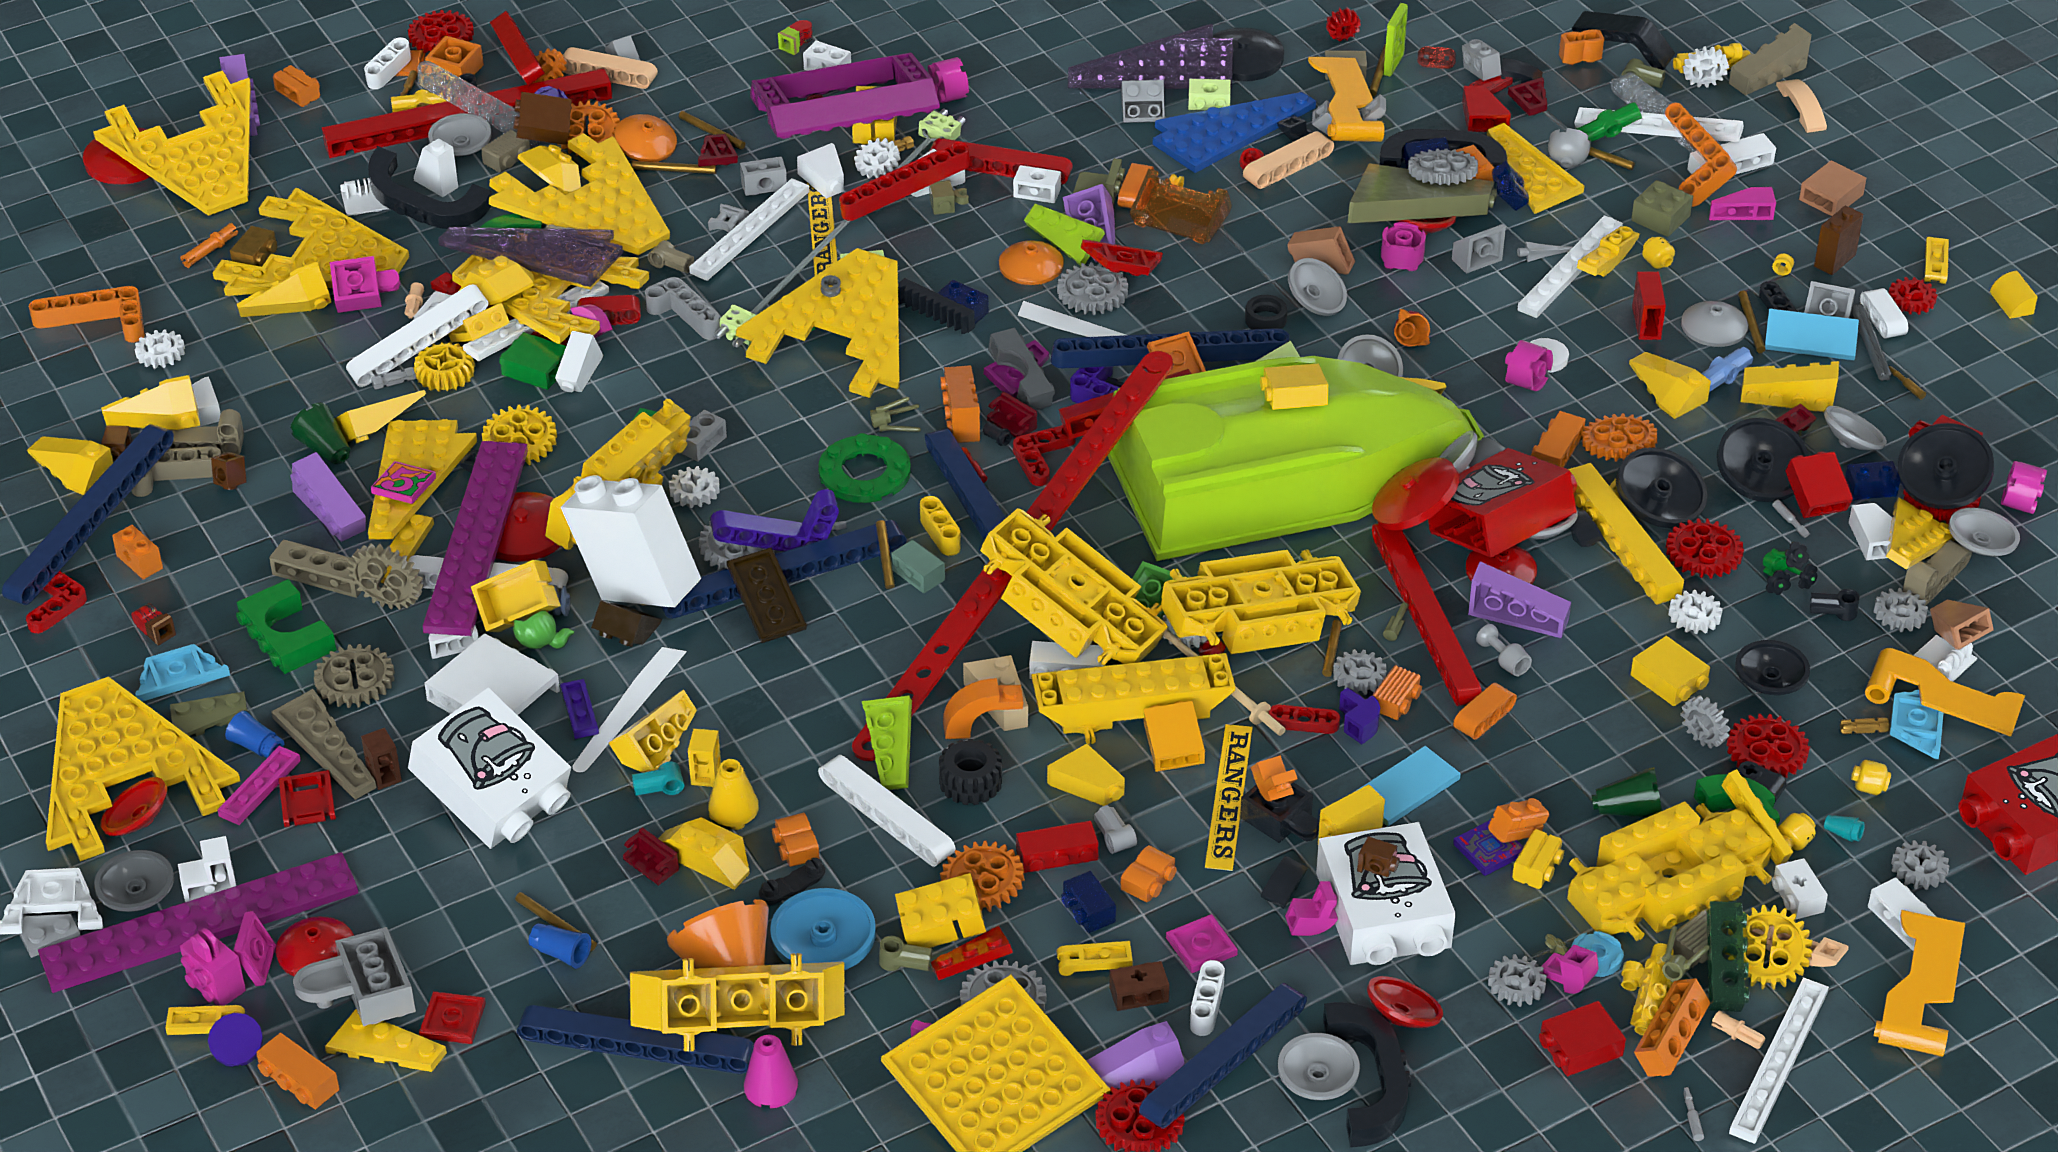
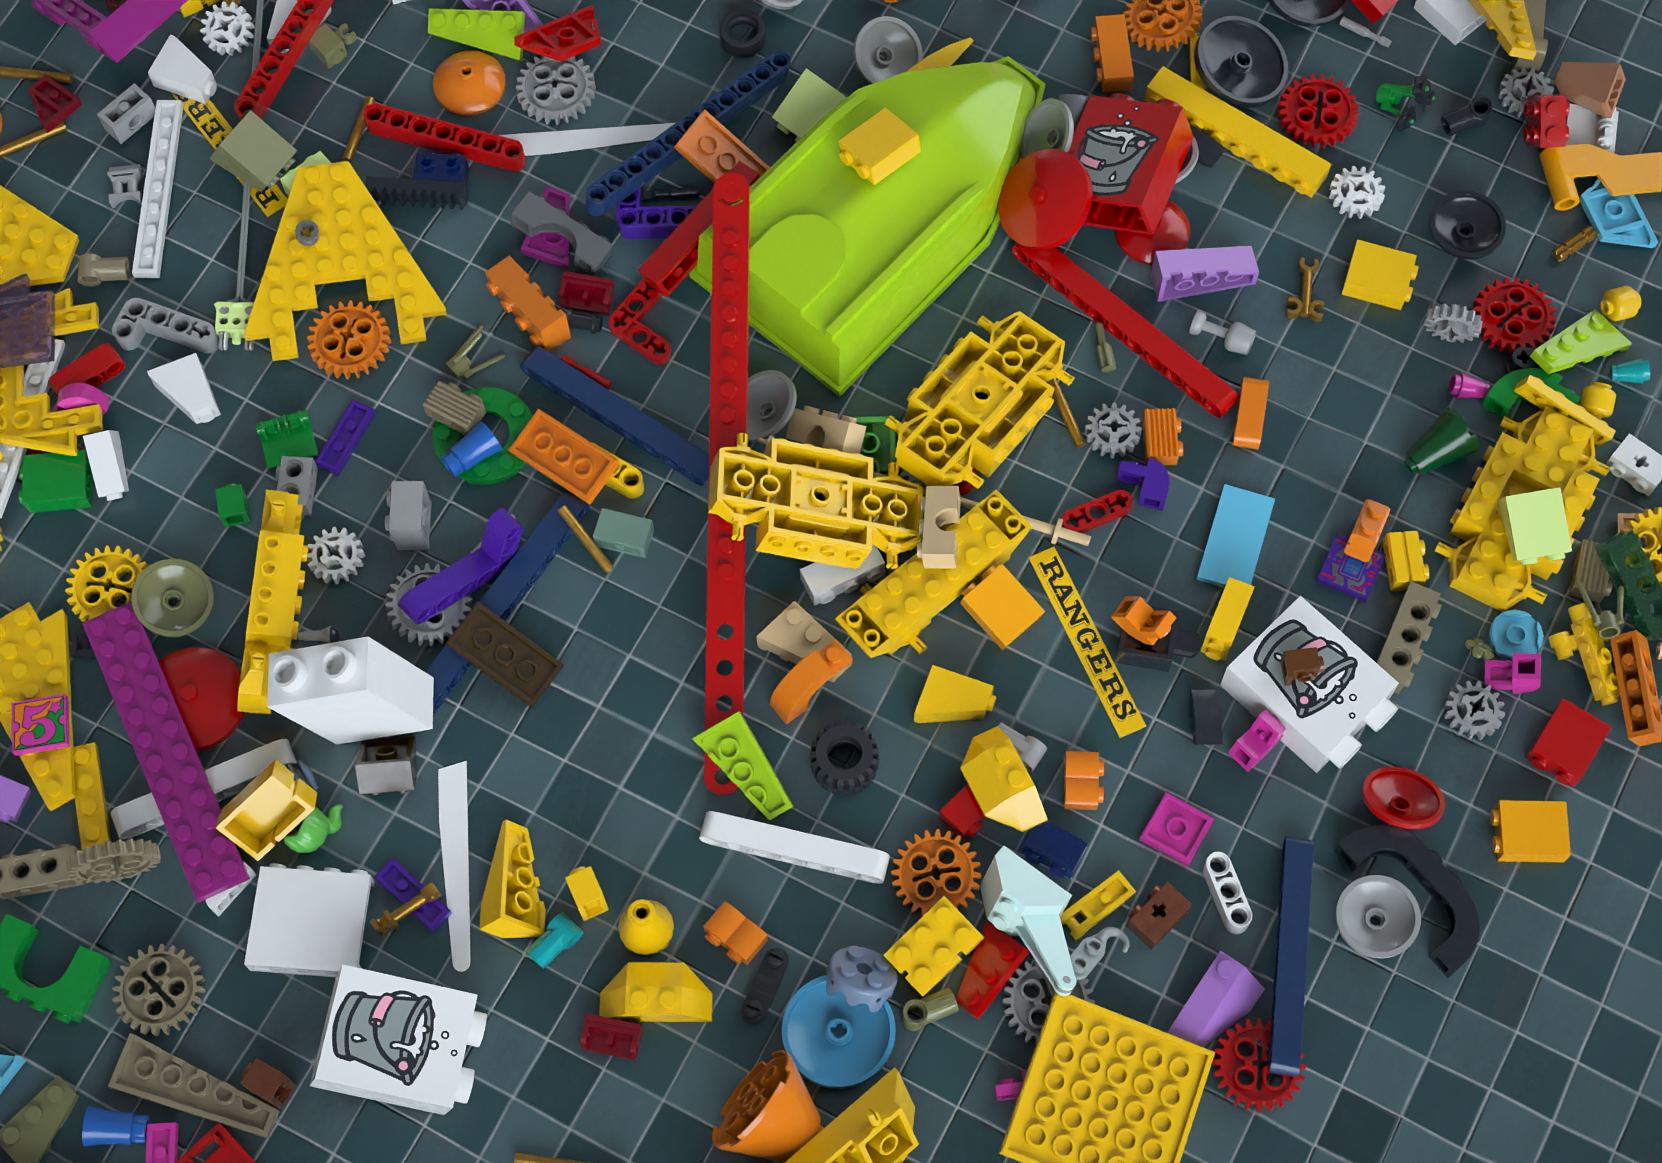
camera: 30 degrees left, 25 degrees up
none -> olive dish [131,559,214,637]
none -> white slope [147,353,221,424]
none -> olive slope [209,110,297,192]
none -> green hinge [255,410,318,469]
none -> orange gear [307,300,391,379]
none -> dark purple tile [315,399,376,477]
none -> pearl gold bar [342,96,375,163]
none -> red beam [363,103,526,172]
none -> pearl gold bar [370,882,441,938]
none -> light grey brick [385,481,432,550]
none -> dark tan brick [423,381,486,435]
none -> blue plant [440,421,502,477]
none -> orange tile [508,408,620,505]
none -> light grey dish [747,370,797,442]
none -> tan arch [786,406,867,454]
none -> sand blue plate [826,946,898,1013]
none -> tan arch [917,486,961,568]
none -> yellow wedge [961,726,1047,832]
none -> light aqua slope [980,846,1130,996]
none -> pearl gold bar [1286,257,1324,322]
none -> dark tan brick [1376,581,1442,694]
none -> dark pink cone [1448,372,1490,398]
none -> light orange brick [1490,800,1571,863]
none -> yellowish green slope [1498,487,1572,566]
none -> red brick [1523,94,1570,148]
none -> lime wing [1530,309,1632,374]

